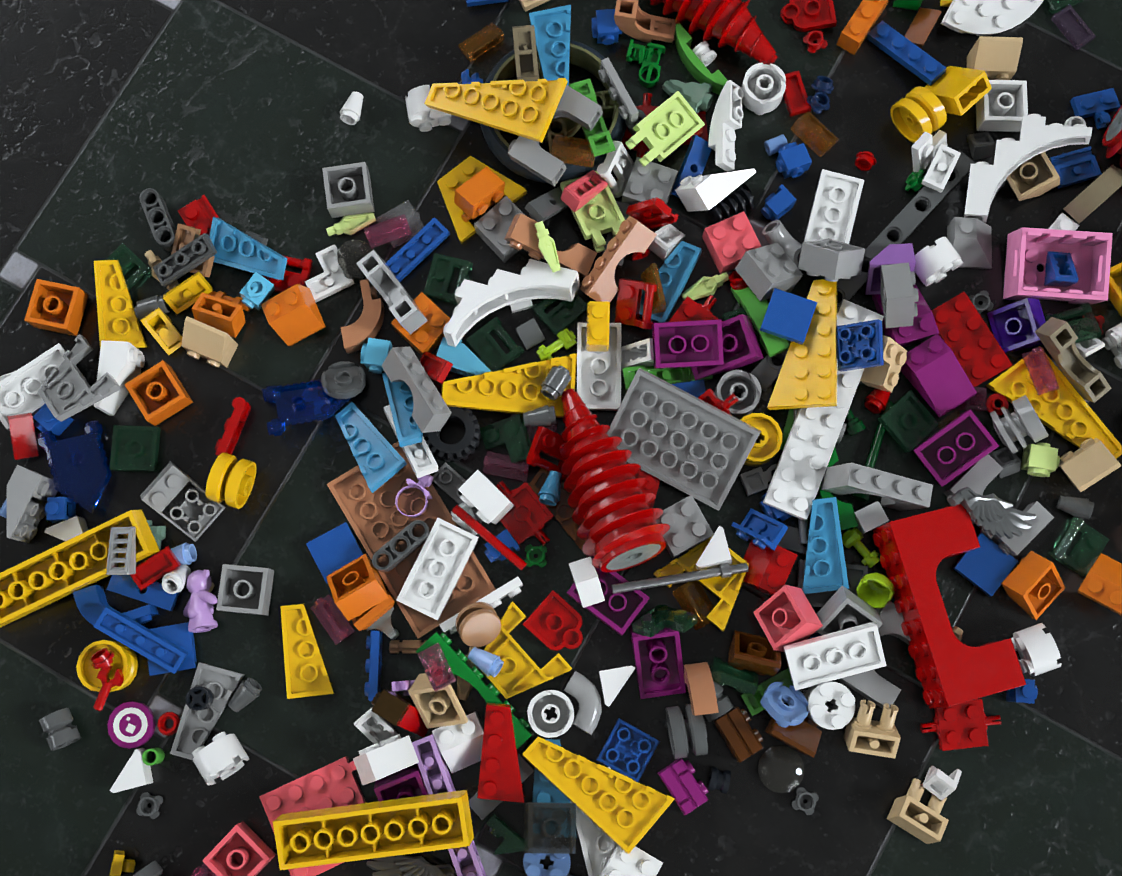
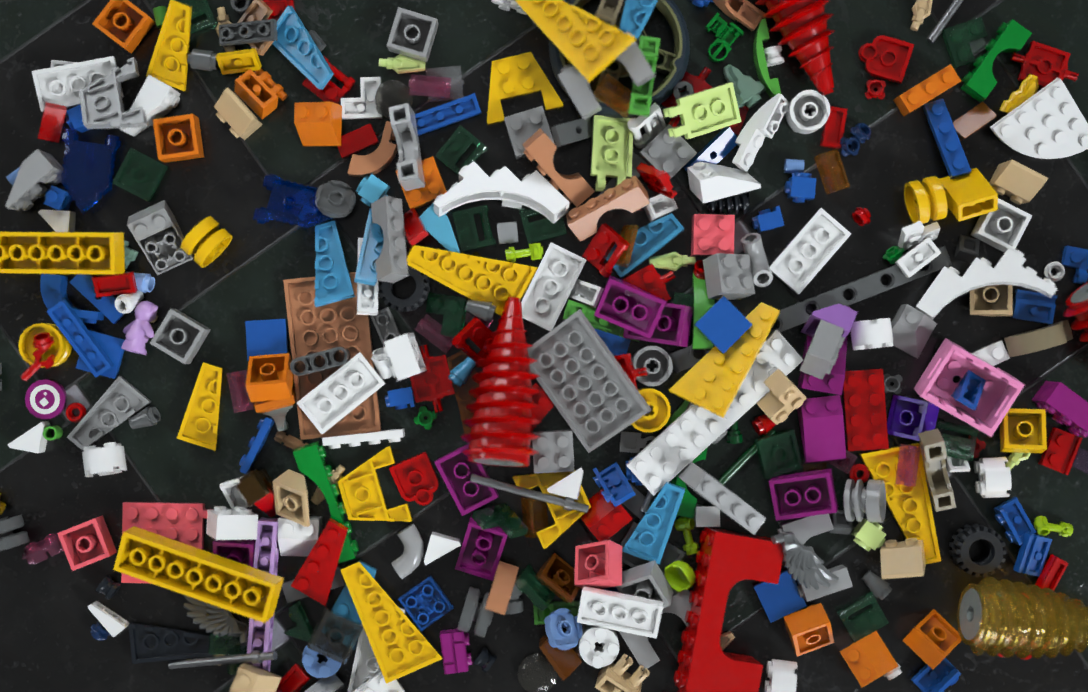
camera: 25 degrees right, 10 degrees up
light grey slope [107,527,136,575] -> none
dark grey plate [136,792,163,819] -> none
yellow slope [140,307,183,355] -> none
black wheel [185,687,214,711] -> none
red plate [215,397,251,456] -> none
medium azure brick [240,272,275,310] -> none
lavender plate [391,680,415,696] -> none
lavender piece [395,474,433,518] -> none
clear pink slope [418,643,457,692] -> none
red bar [452,504,527,571] -> none
orange brick [454,166,505,222] -> none
medium nougat head [455,602,501,647] -> none
light blue cone [468,647,504,677] -> none
white brick [527,690,574,738] -> none
yellowish green piece [534,221,561,273] -> none
dark grey brick [540,366,571,400] -> none
coral slope [561,170,608,212] -> none
white slope [569,557,605,608] -> none
yellow brick [586,301,610,352] -> none
light grey tile [598,57,639,124] -> none
reddish brown brick [713,706,763,763] -> none
light grey brick [798,238,865,282] -> none
blue tile [837,319,884,372] -> none
none -> bright green hinge [153,6,167,28]
none -> red tile [337,123,379,159]

